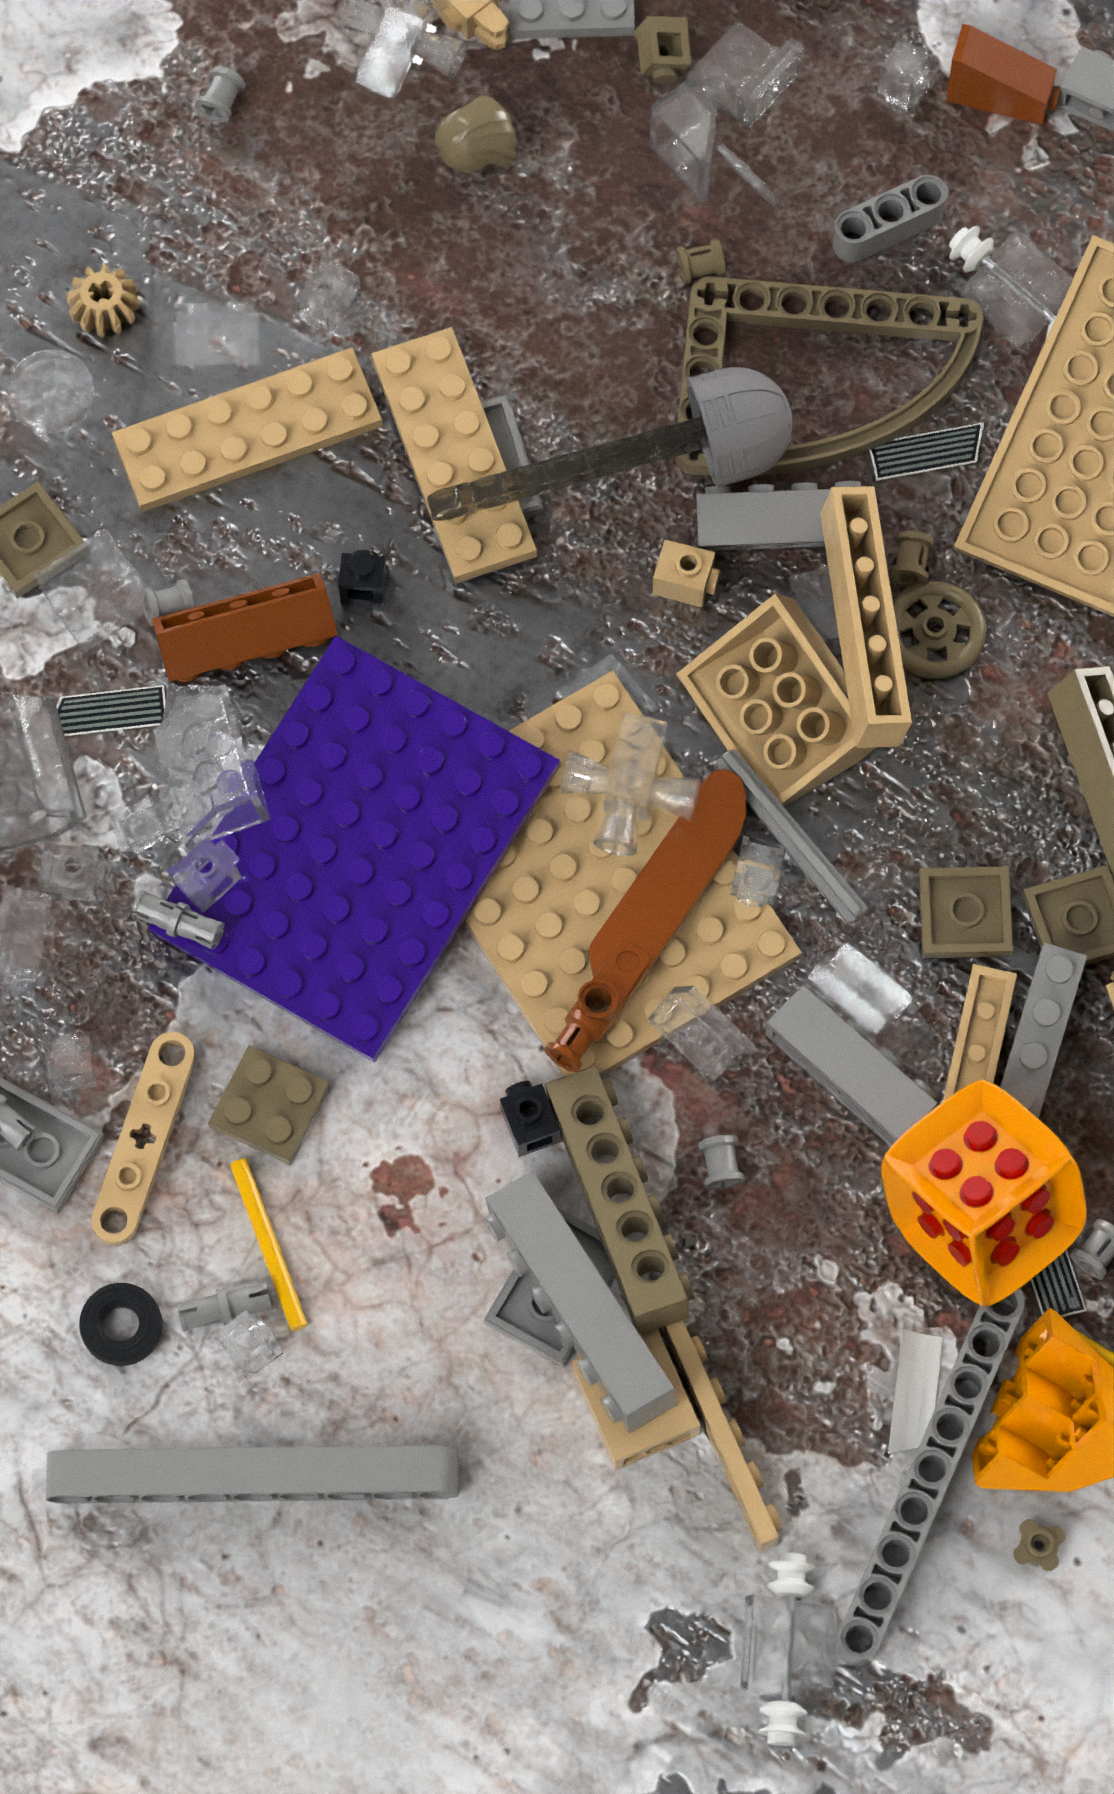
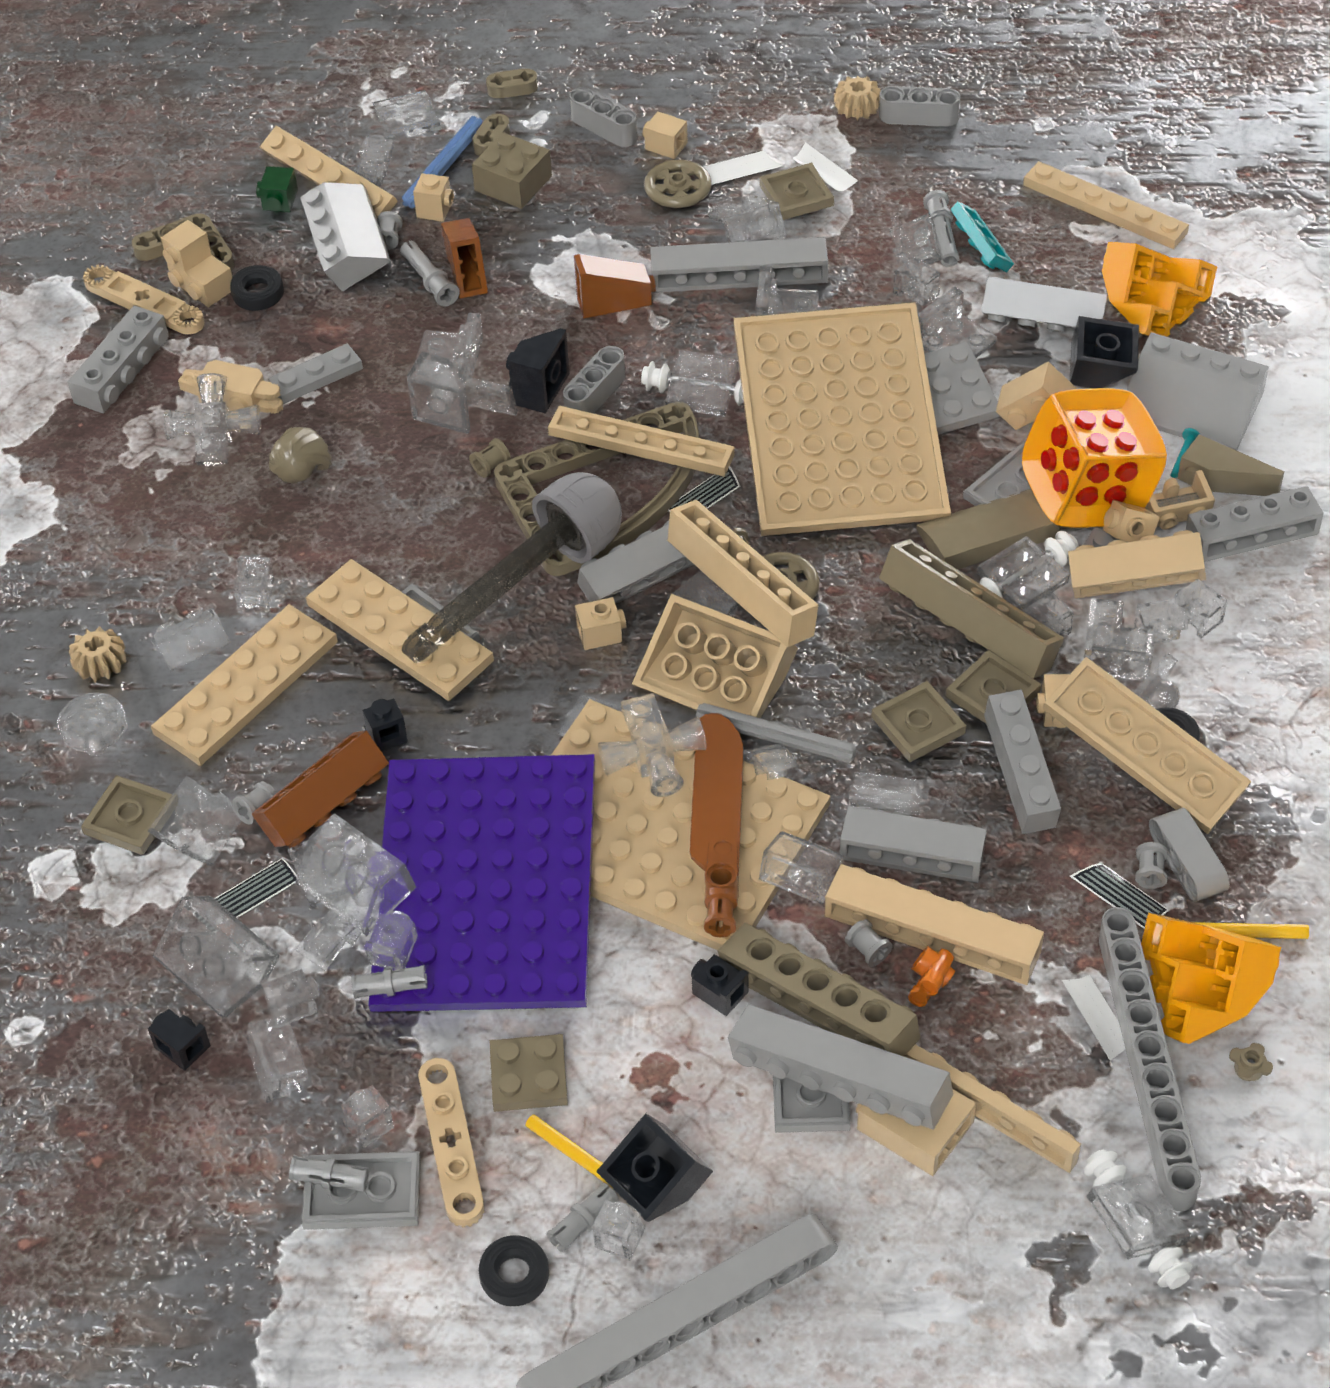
camera: 30 degrees left, 20 degrees down
light grey bush [195,66,246,123] -> none
dark tan brick [634,16,691,84] -> none
clear brick [877,38,933,113] -> none
light orange piece [881,1079,1087,1307] -> none
tan gear [942,964,1017,1102] -> none
none -> black slope [506,328,570,414]
none -> tan plate [548,406,735,477]
none -> black slope [596,1113,713,1222]
none -> tan brick [825,864,1044,985]
none -> orange plate [908,946,956,1007]

